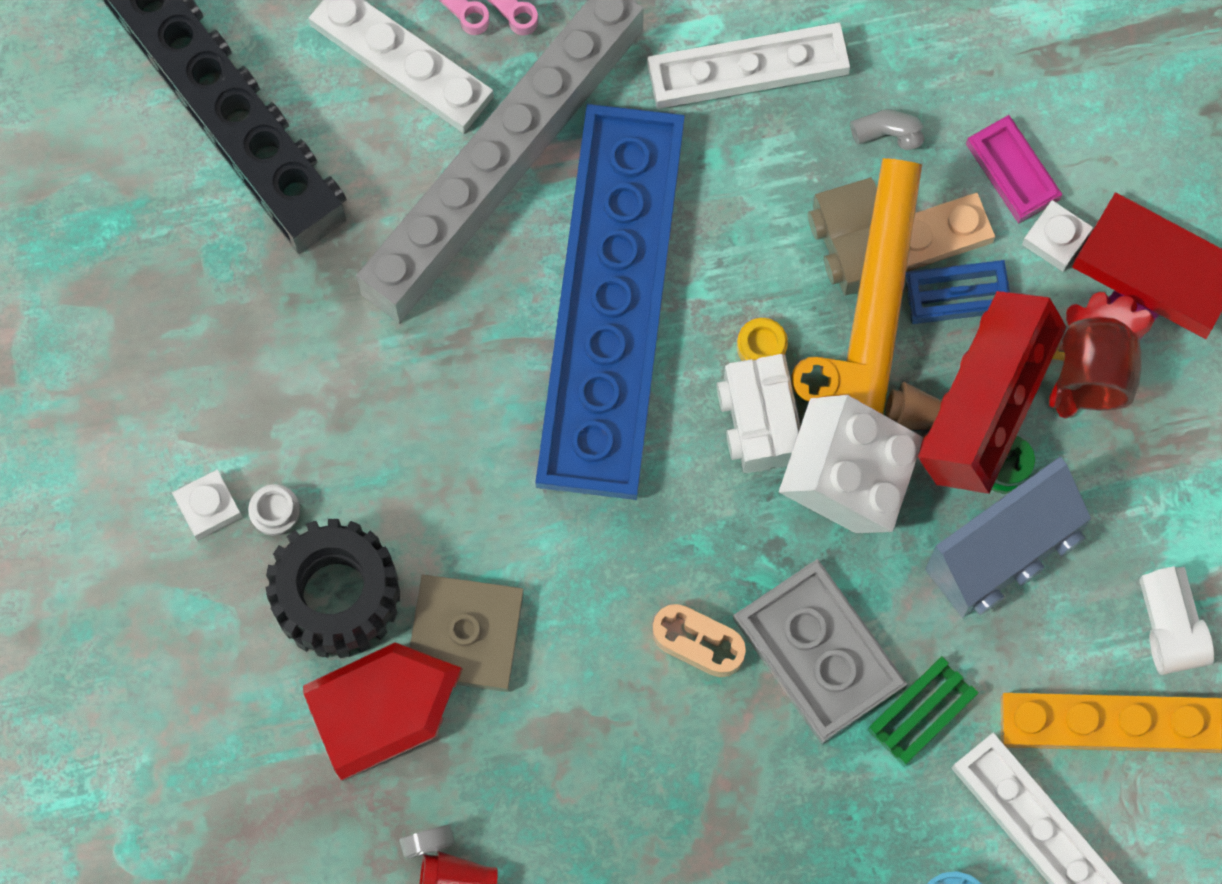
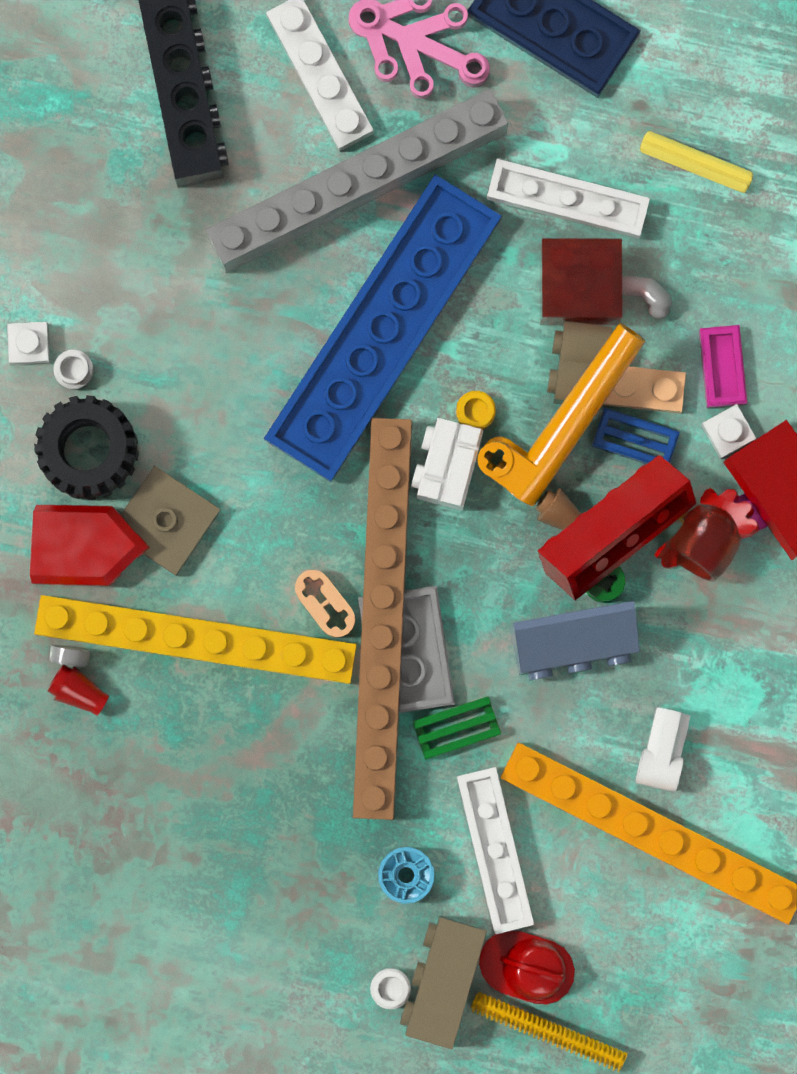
camera: 25 degrees right, 10 degrees up
white brick [779,395,923,533] -> none
none -> yellow plate [34,595,357,684]
none -> medium nougat plate [353,418,413,820]
none -> clear red brick [540,238,622,325]

